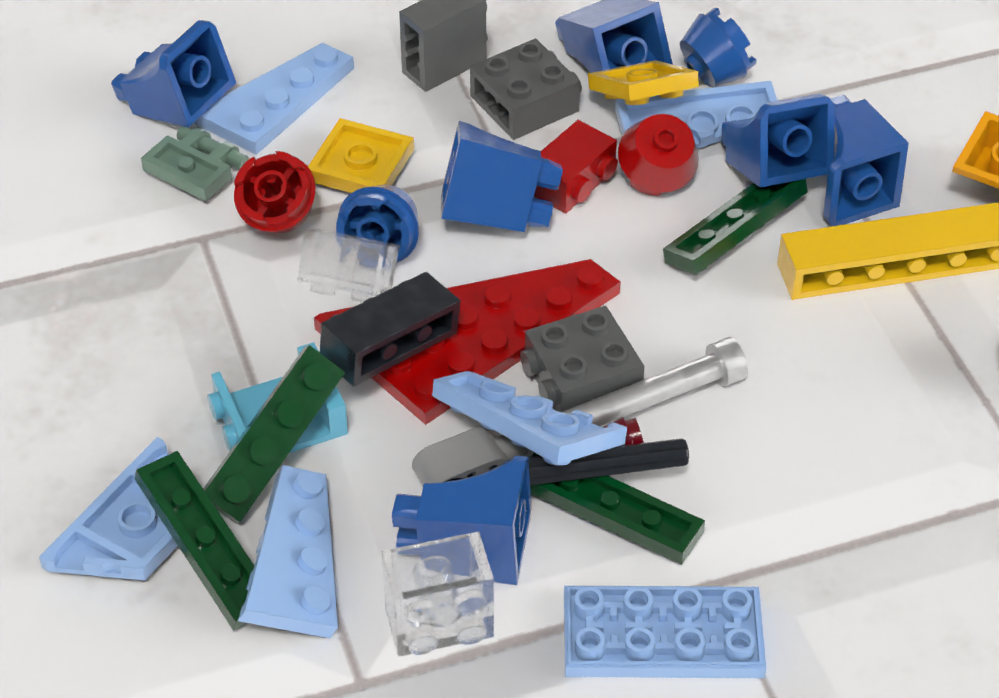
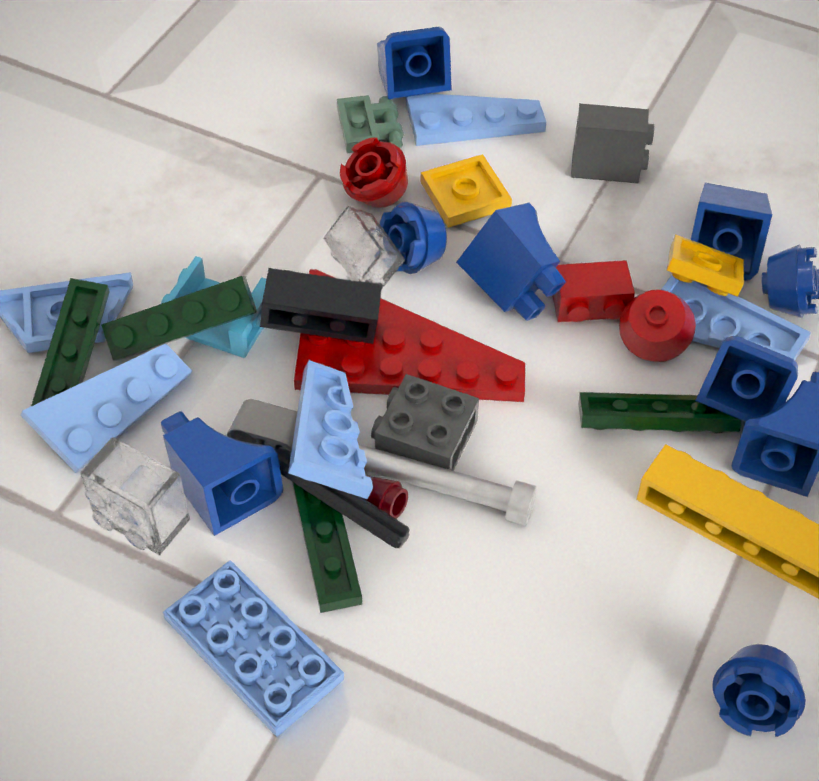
camera: 45 degrees right, 5 degrees up
dark grey brick [470,38,582,140] -> none

